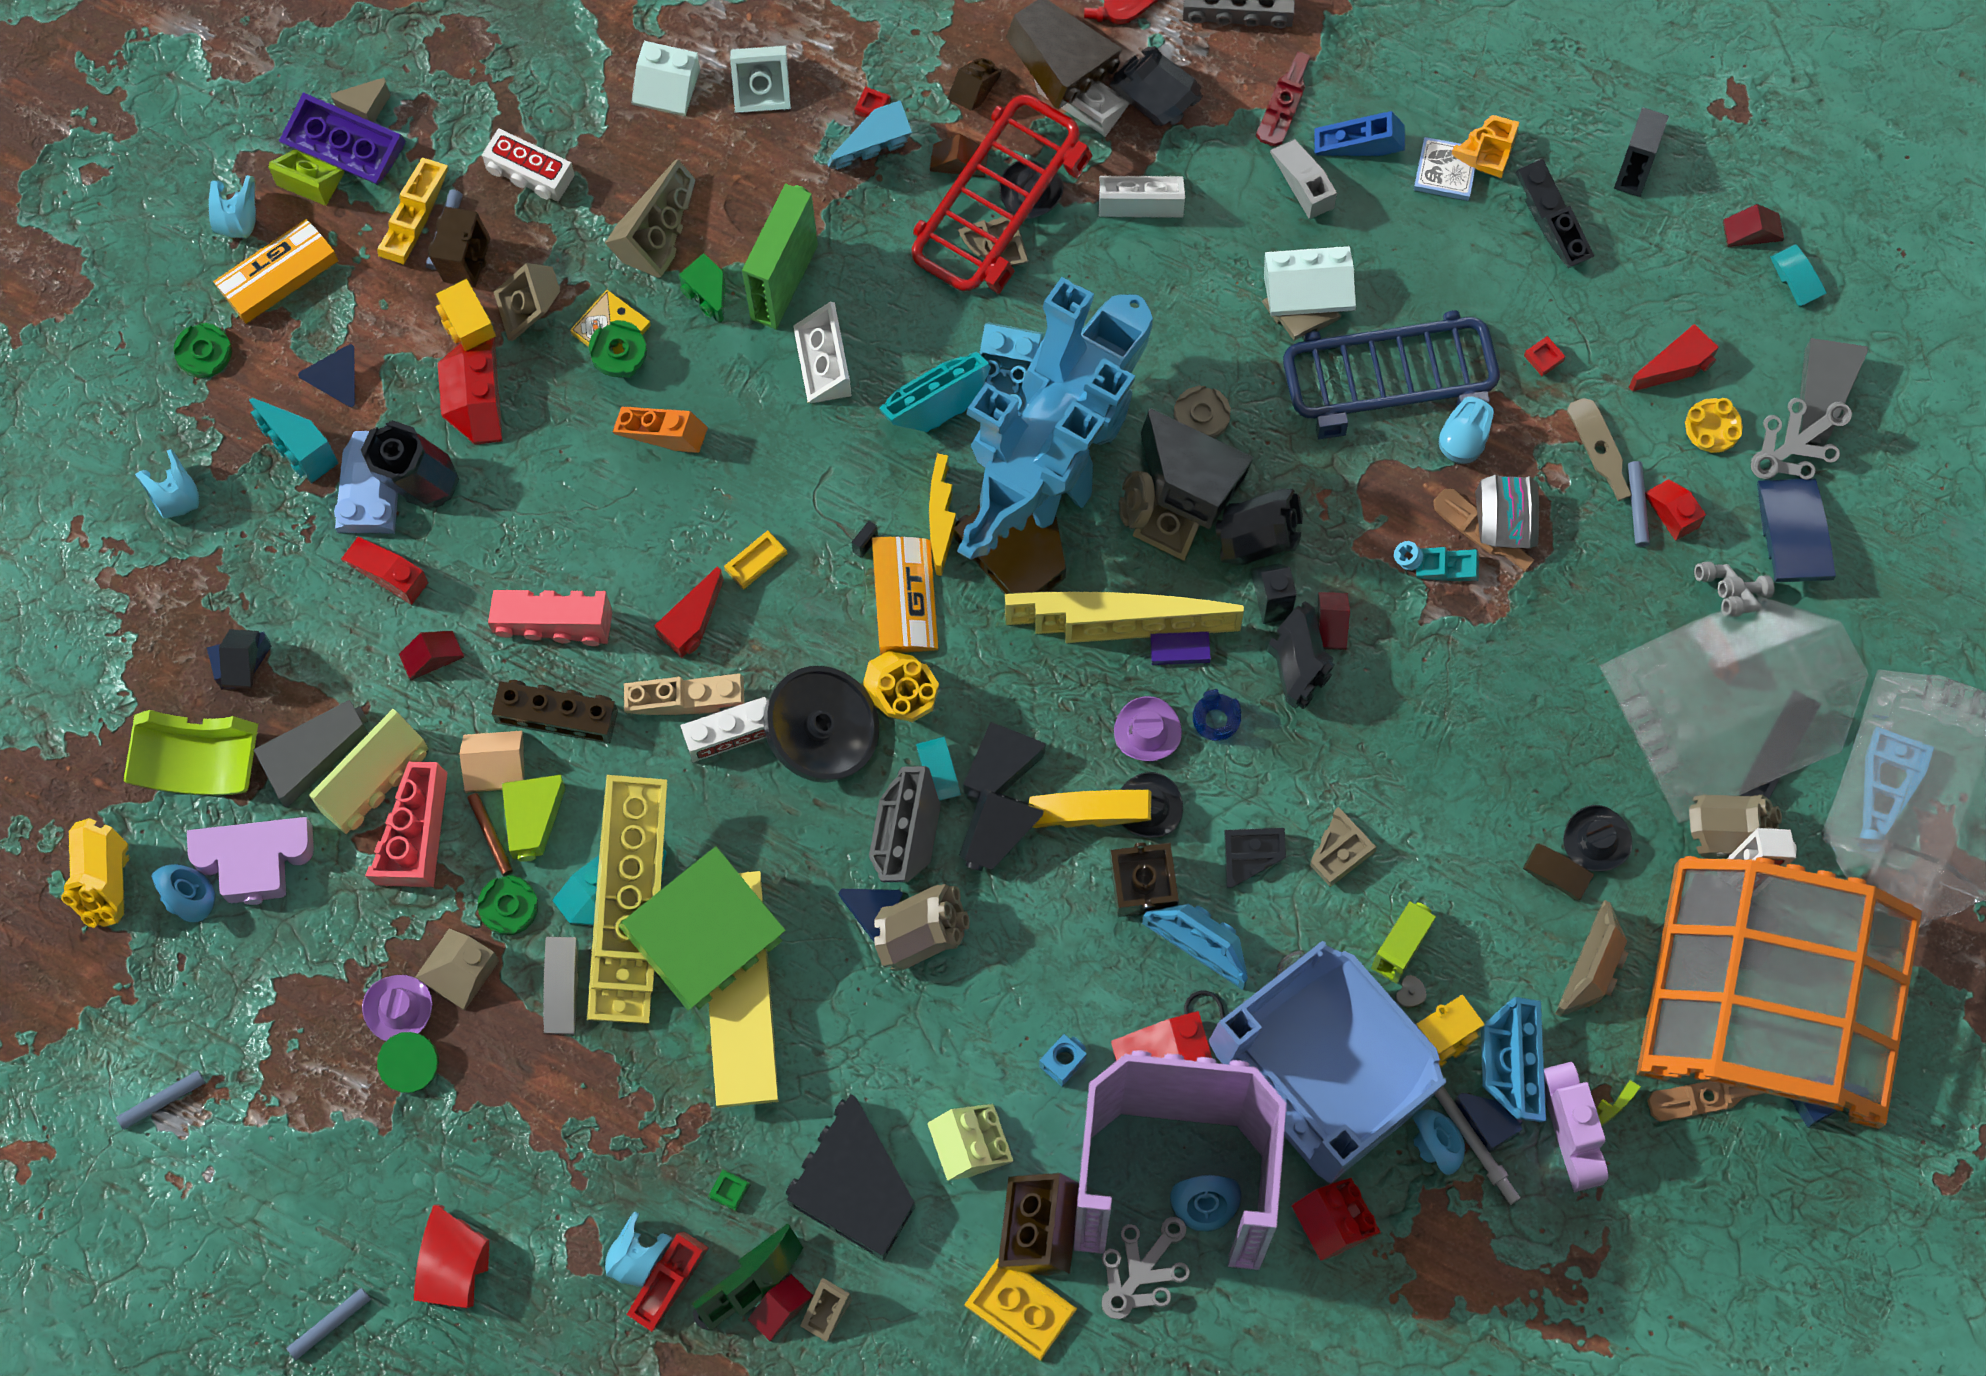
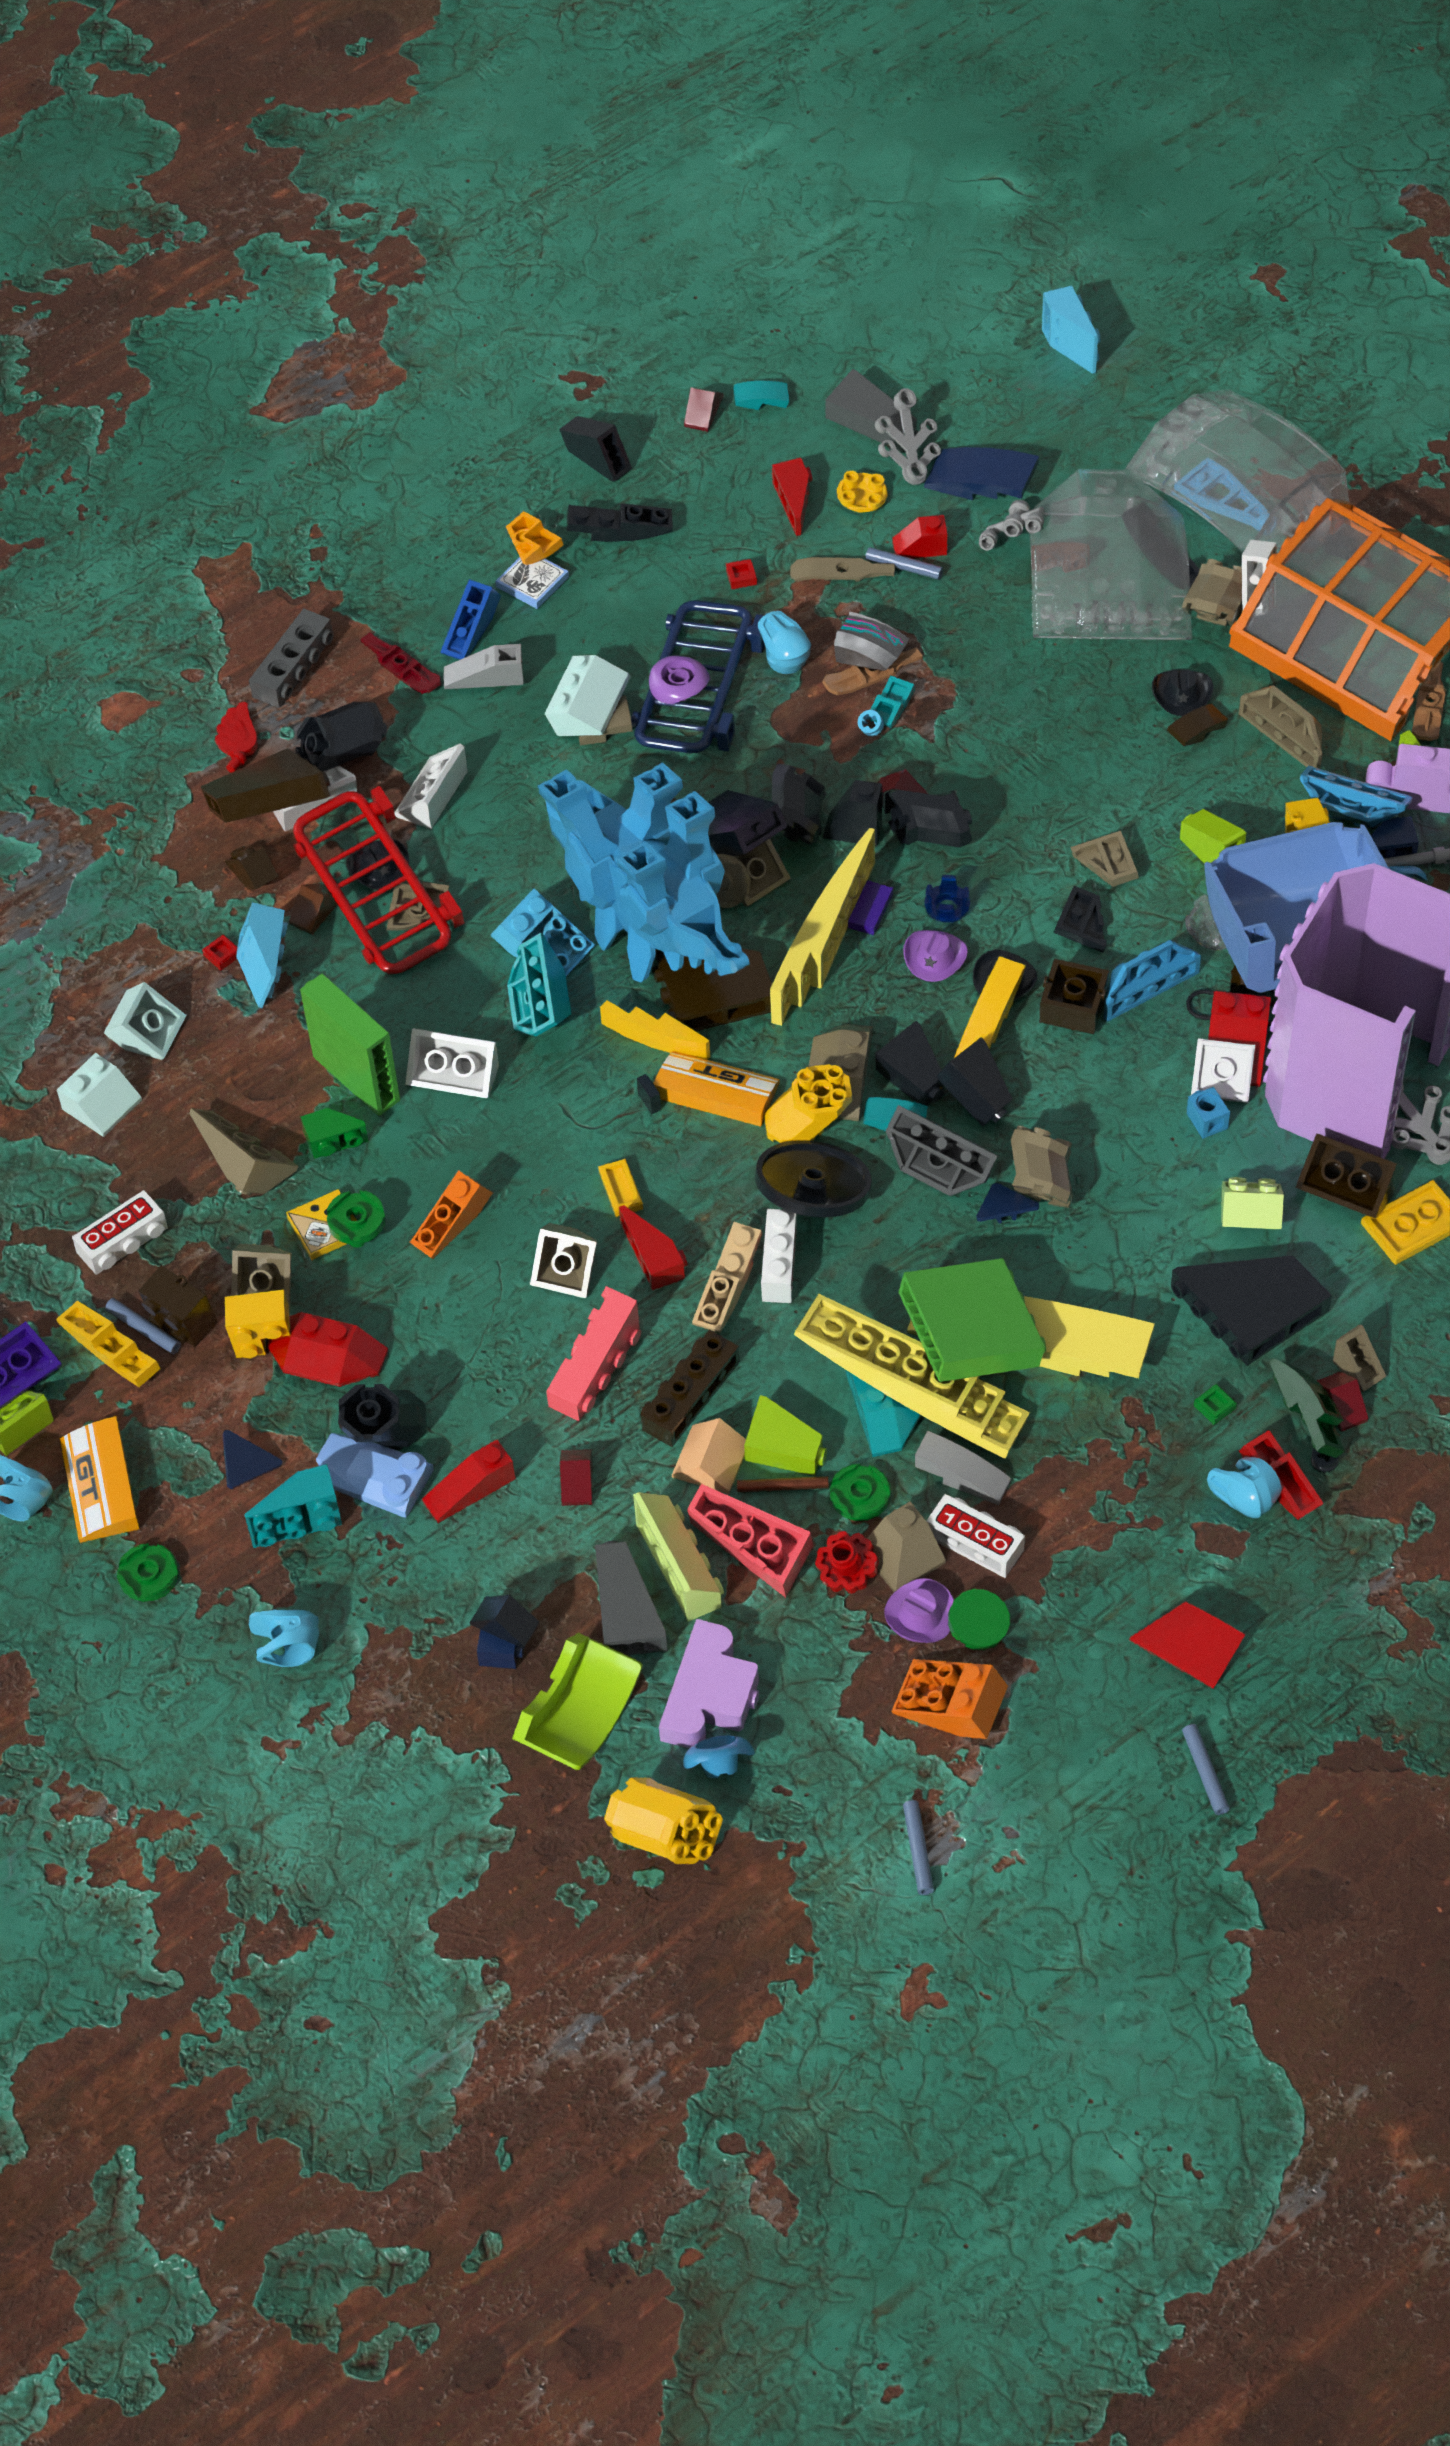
camera: 65 degrees left, 15 degrees down
none -> dark tan slope [530,1223,597,1298]
none -> medium lavender hat [649,656,710,704]
none -> dark tan wedge [809,1024,873,1121]
none -> red plant [815,1531,879,1594]
none -> orange slope [891,1659,1008,1739]
none -> white brick [927,1494,1025,1578]
none -> white tile [1191,1039,1255,1103]

